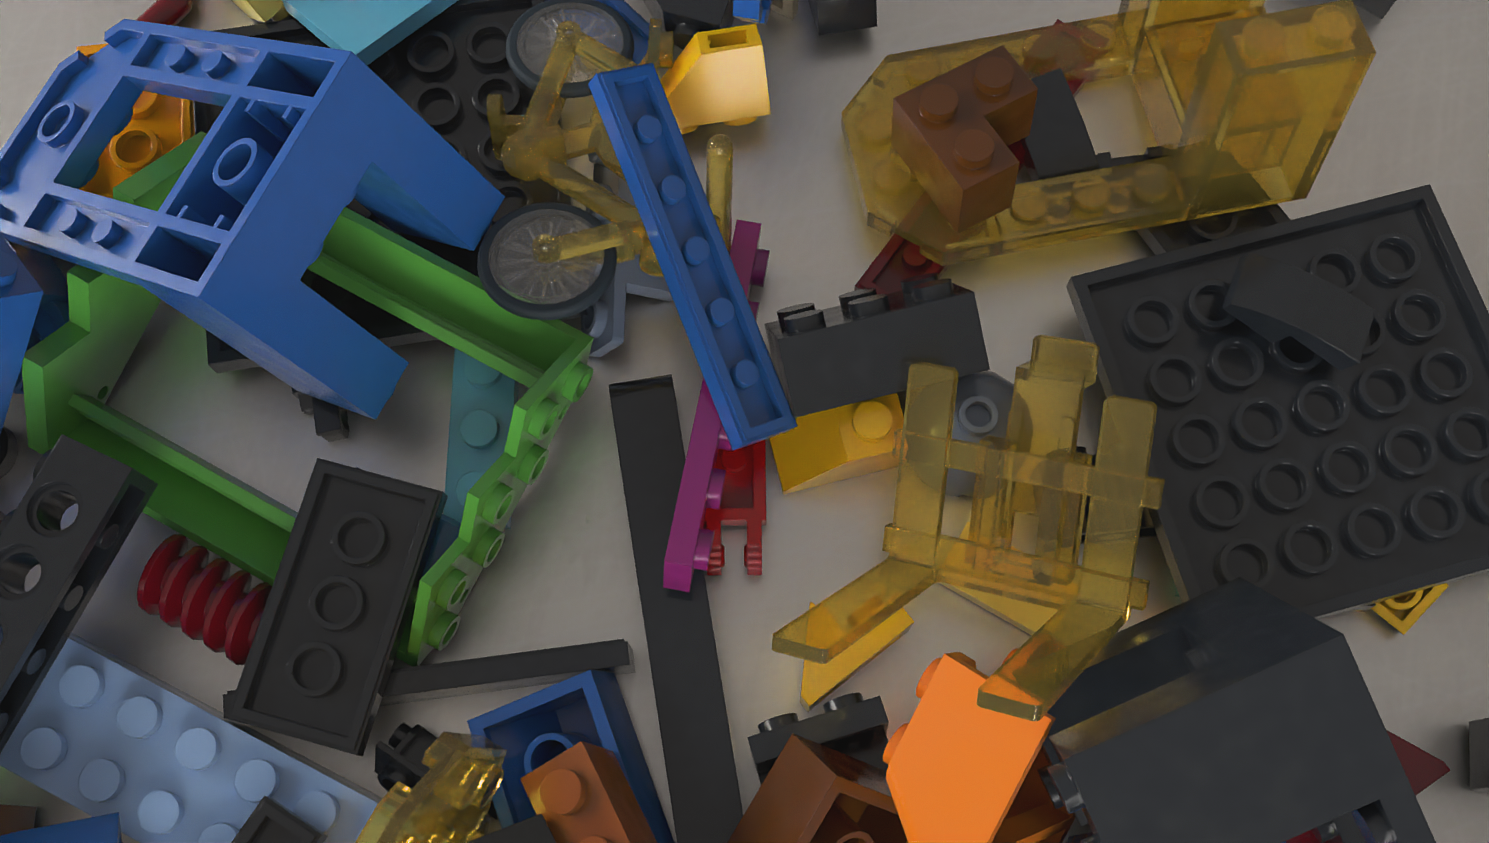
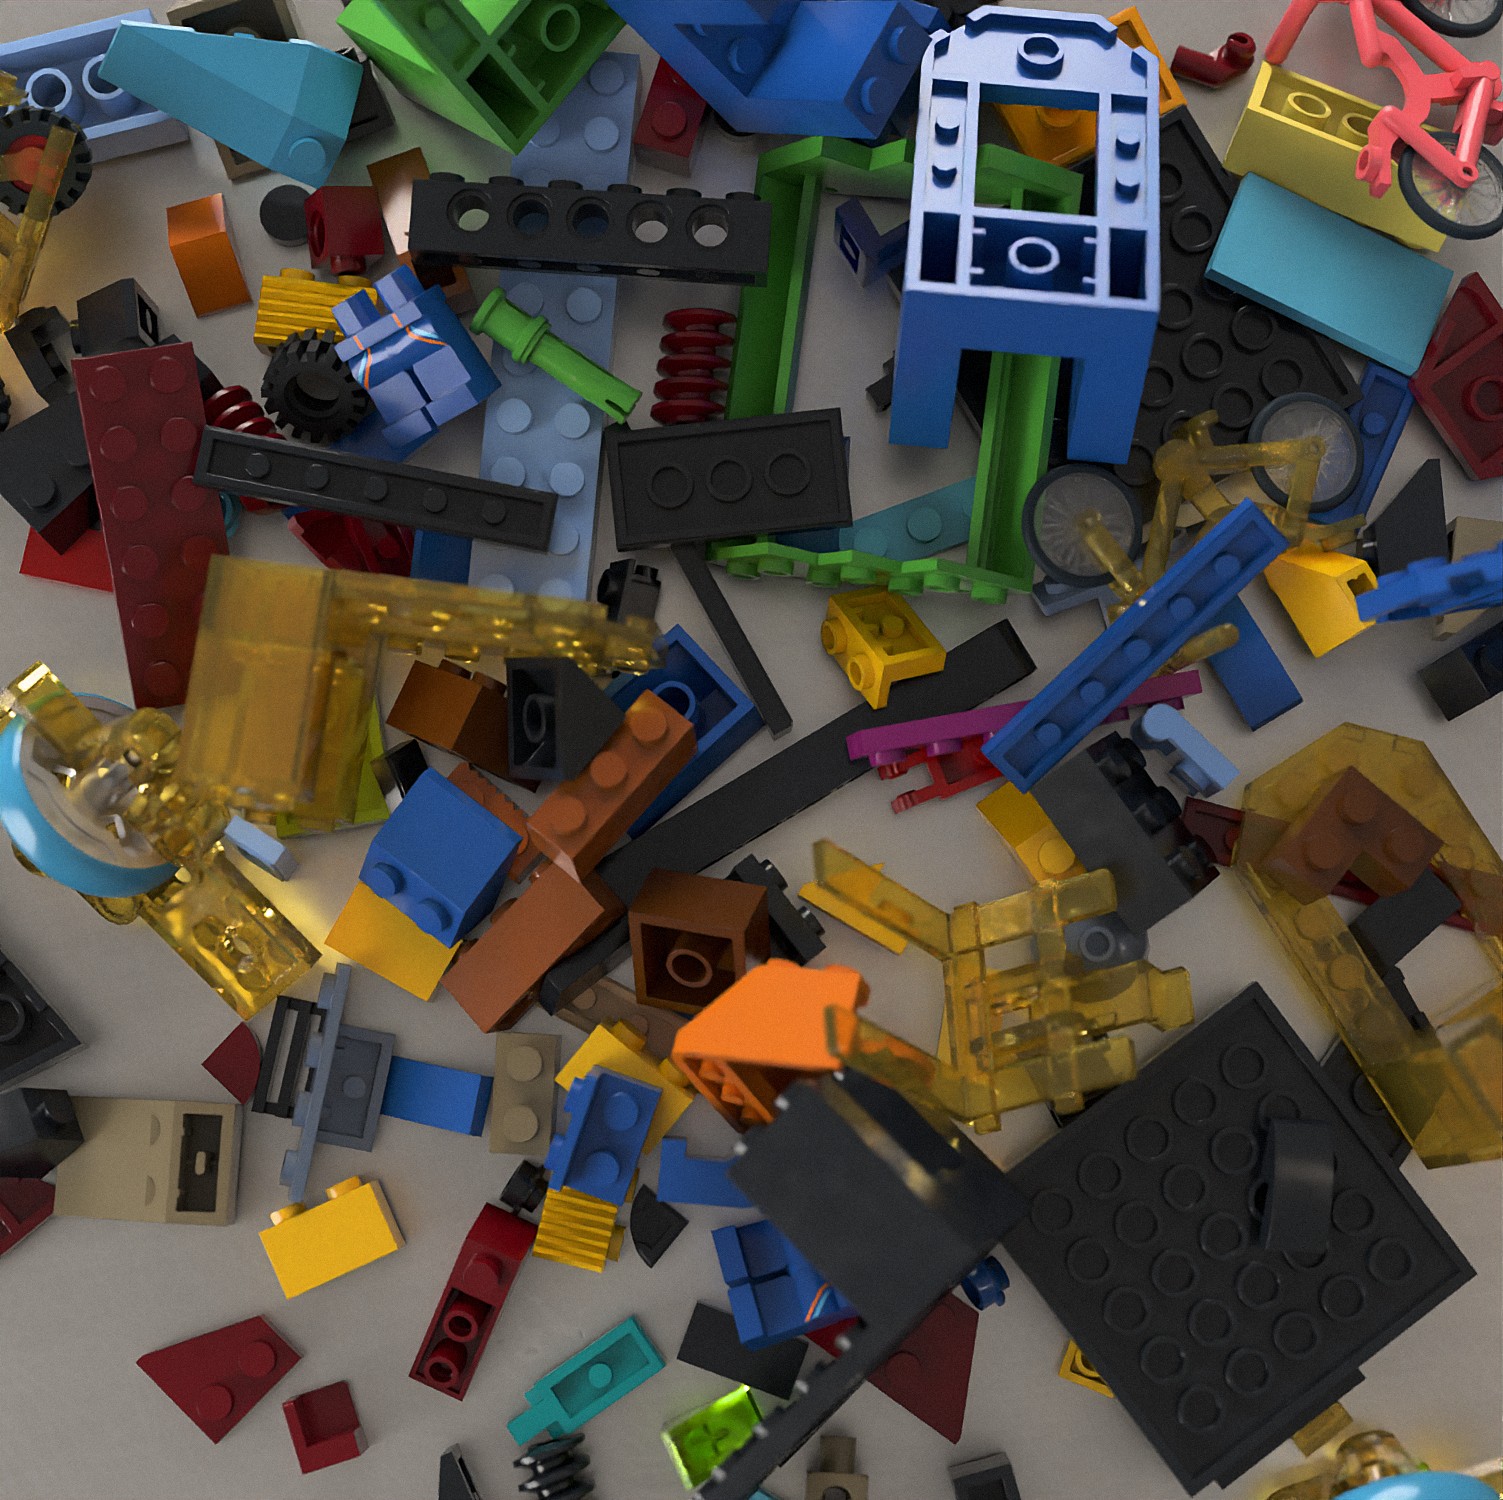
camera: 70 degrees right, 10 degrees up
none -> bright green pin [469,286,643,425]
none -> yellow bracket [820,585,947,710]
none -> clear blue panel [833,196,910,288]
none -> medium blue plate [1129,704,1240,799]
none -> blue slope [1193,595,1304,732]

